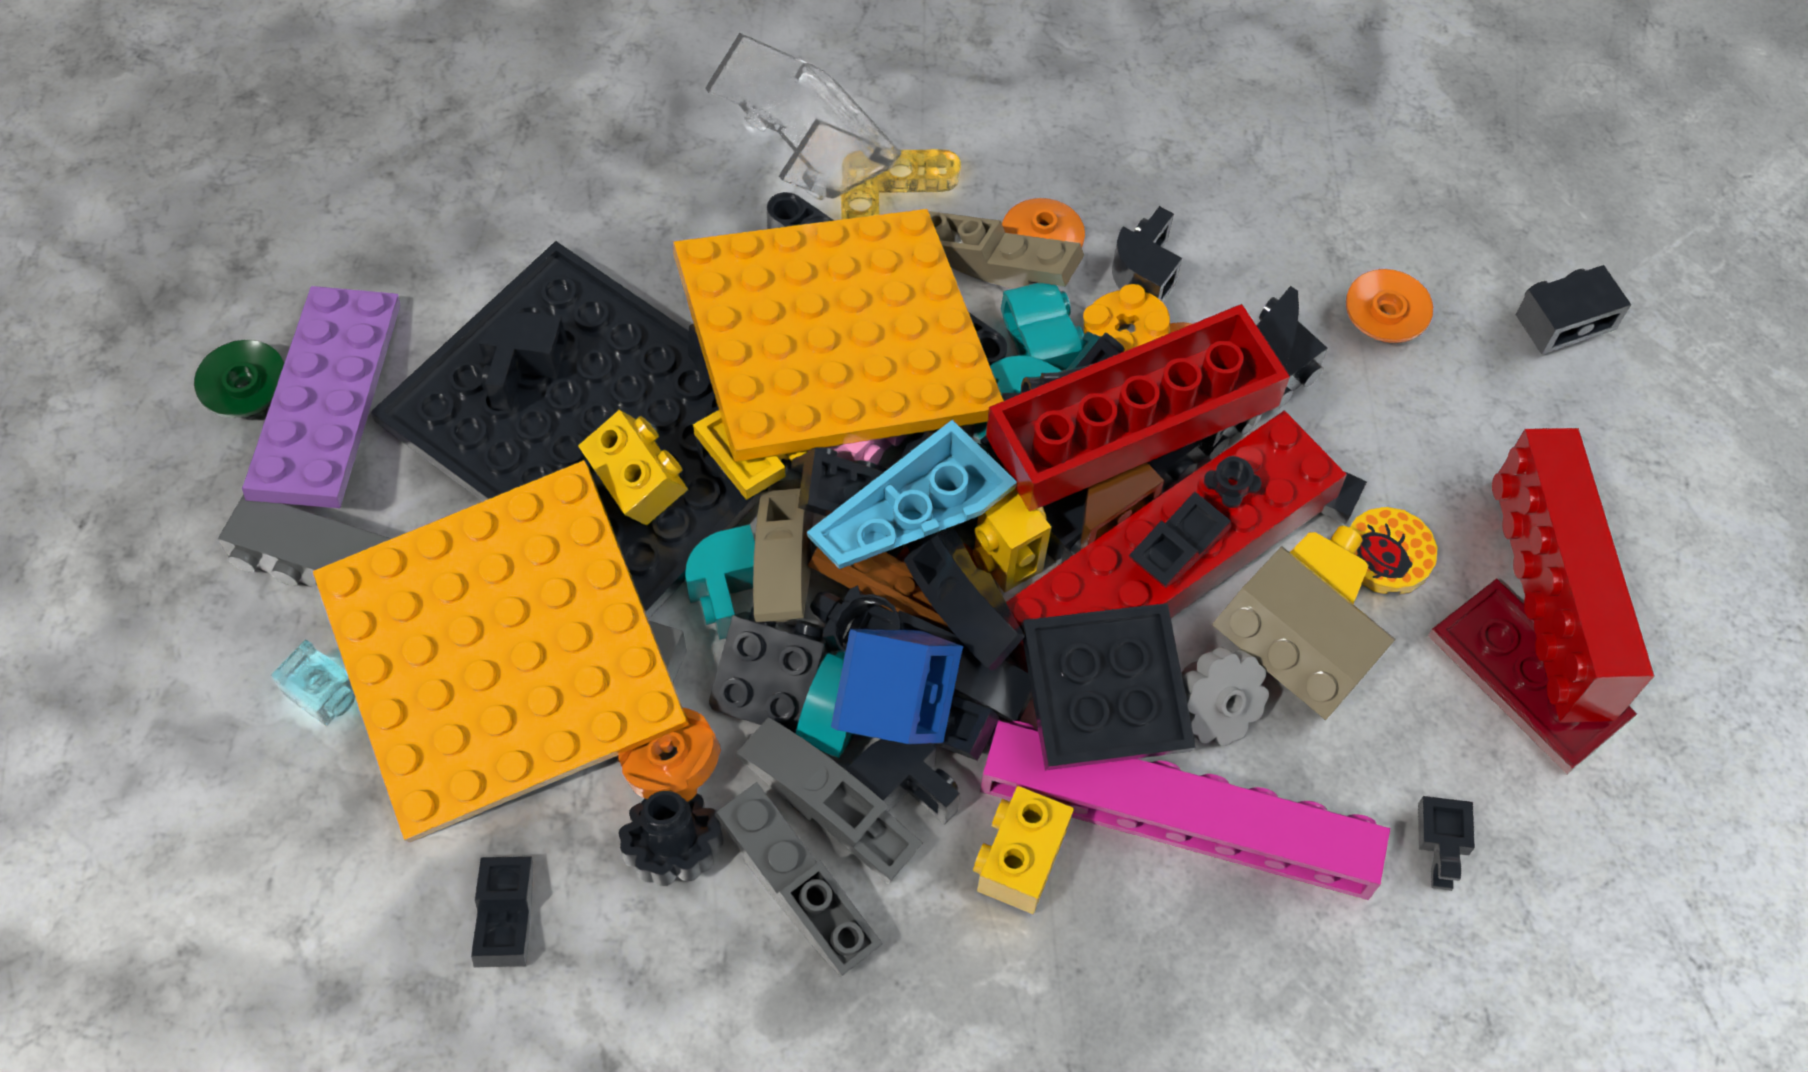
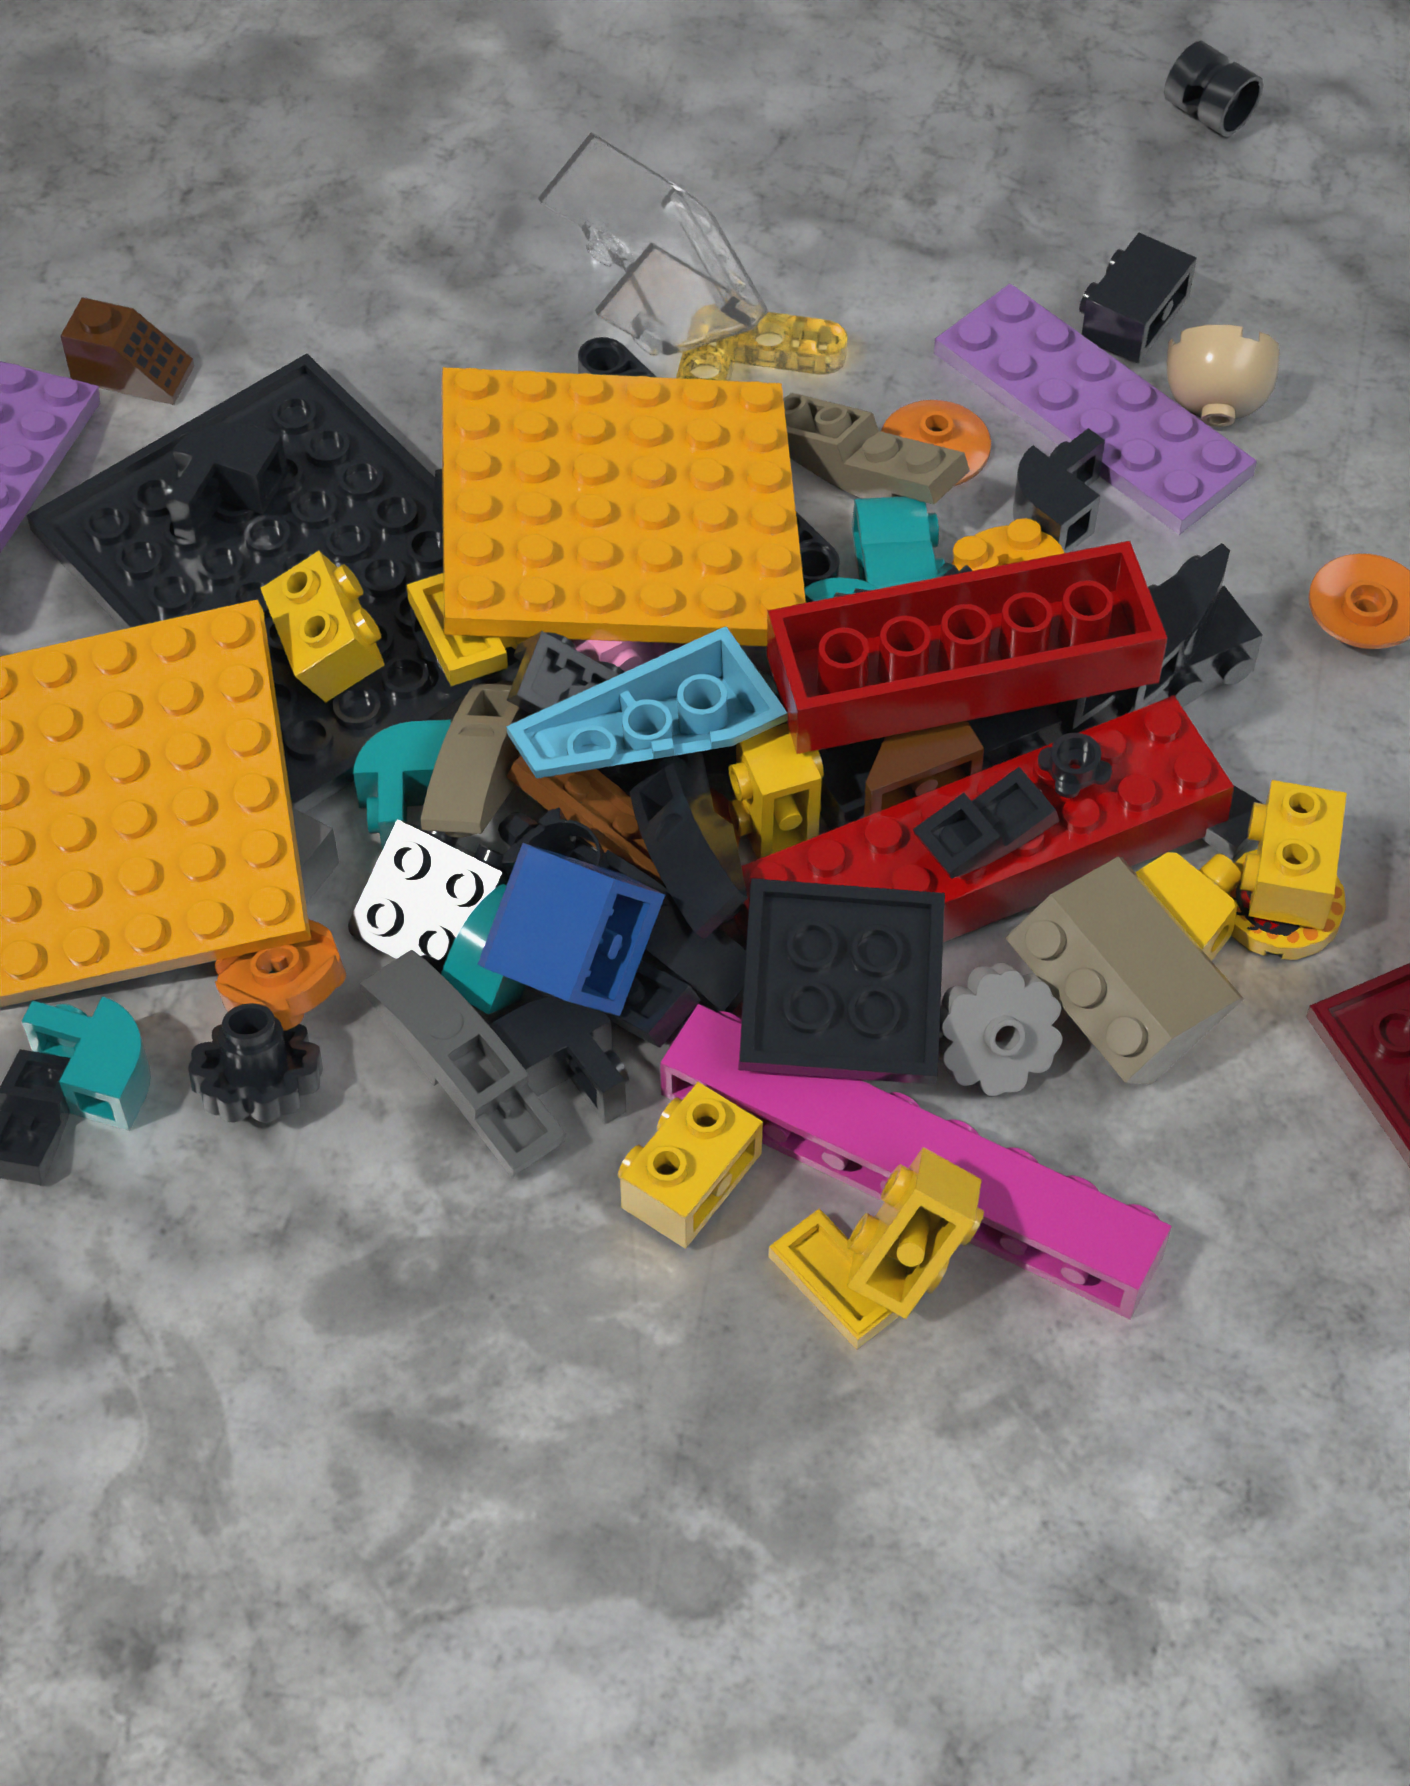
camera: 15 degrees right, 5 degrees down
dark grey slope [715,782,883,977] -> none
black plate [1418,796,1475,891] -> none
none -> teal brick [21,996,151,1131]
none -> reddish brown slope [60,297,194,405]
none -> yellow tile [768,1209,899,1350]
none -> yellow brick [847,1147,984,1319]
none -> medium lavender plate [934,283,1257,535]
none -> black brick [1079,232,1197,364]
none -> tan cylinder [1167,325,1280,427]
none -> yellow brick [1240,780,1347,930]

